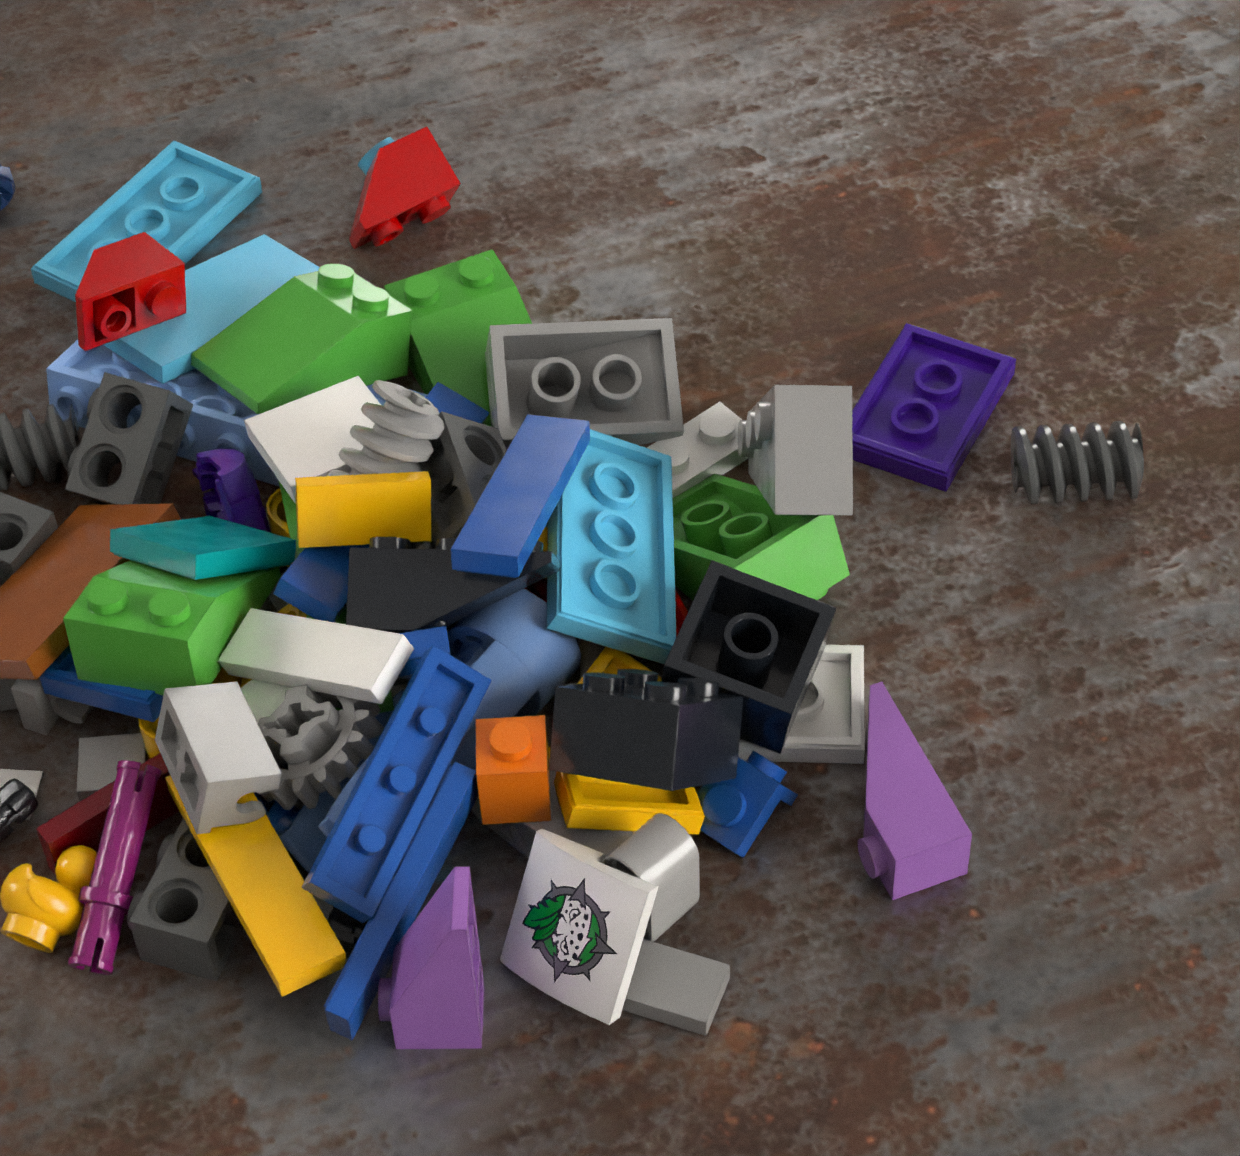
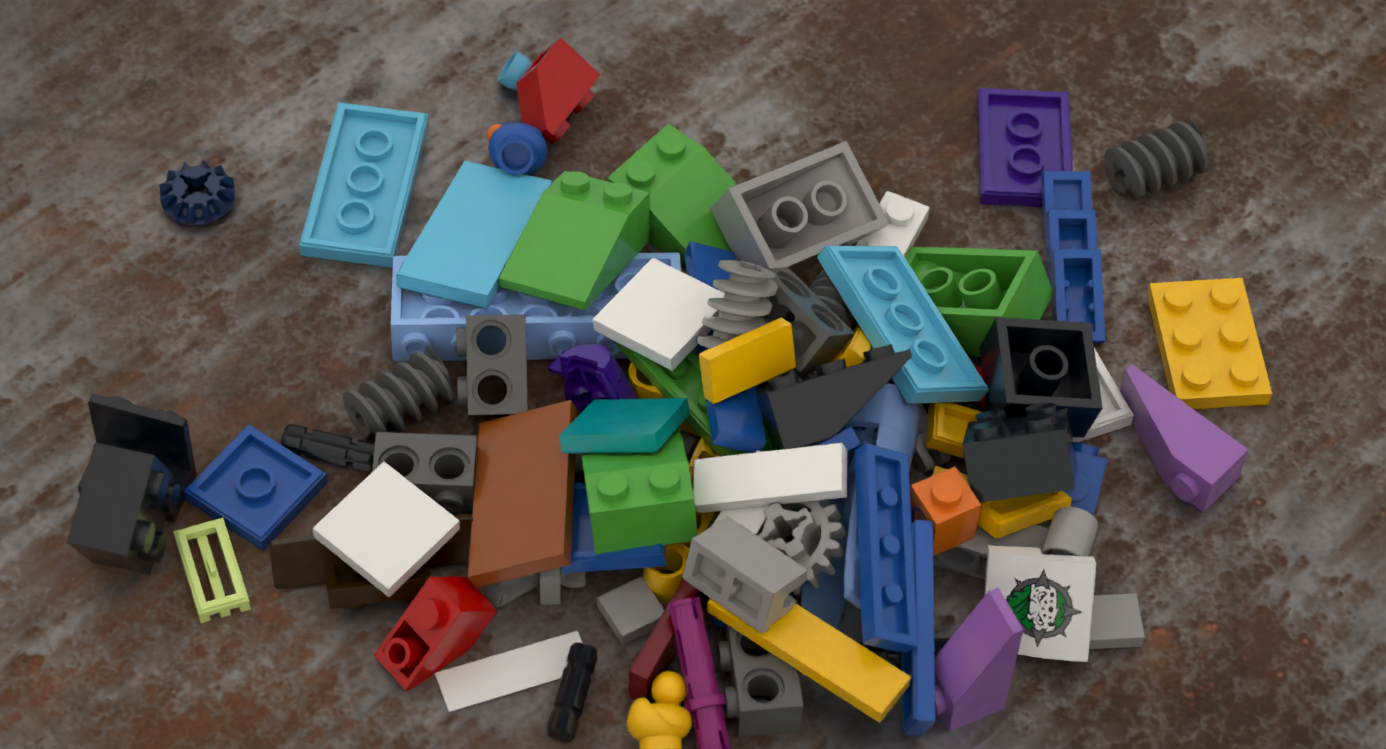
camera: 30 degrees left, 5 degrees up
red slope [75,232,186,351] -> none
blue tile [451,414,590,578] -> none
light grey wedge [738,385,853,515] -> none
none -> blue animal [487,122,548,175]
none -> blue slope [1041,171,1105,343]
none -> yellow plate [1147,278,1272,409]

